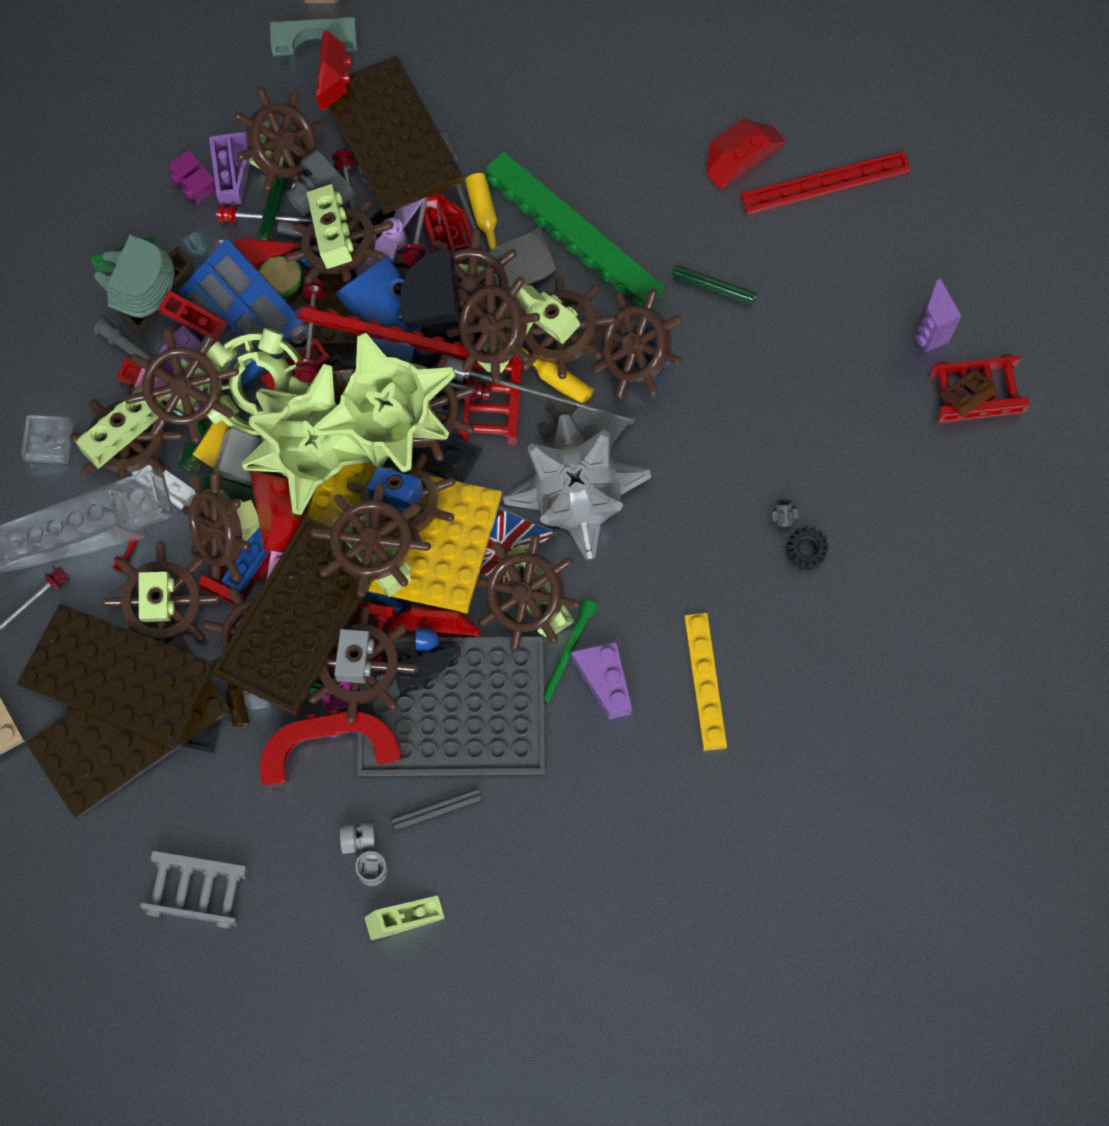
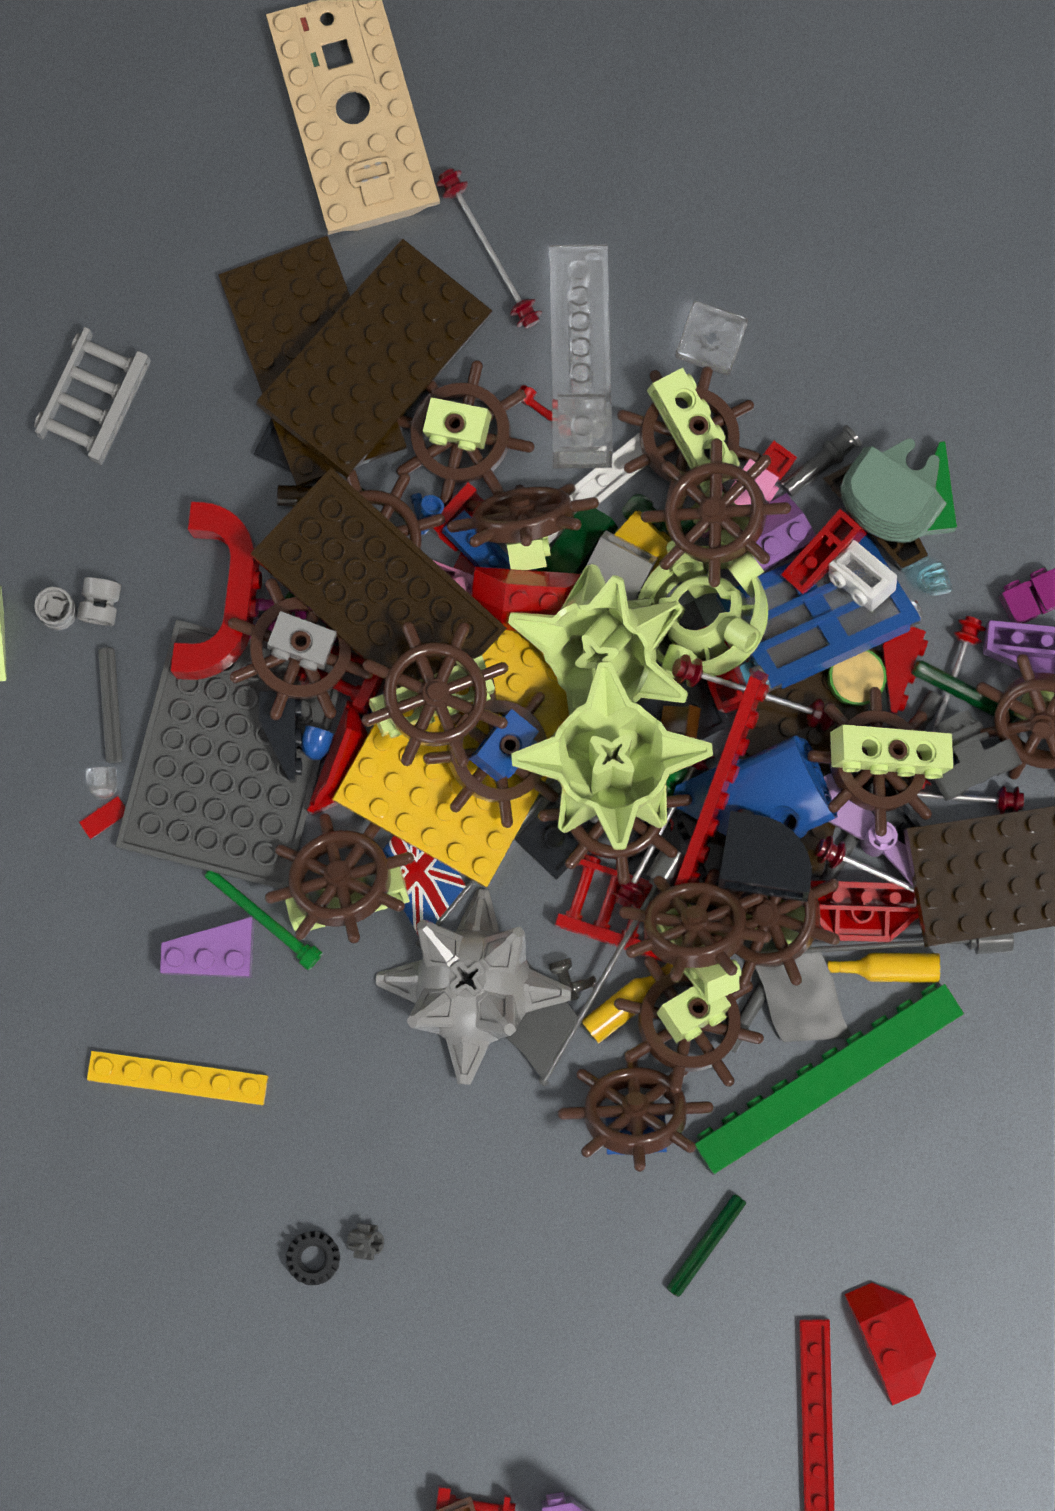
camera: 105 degrees right, 10 degrees up
none -> red window [79,796,126,839]
none -> clear piece [85,767,118,800]
none -> blue piece [410,493,444,534]
none -> white window [829,540,897,612]

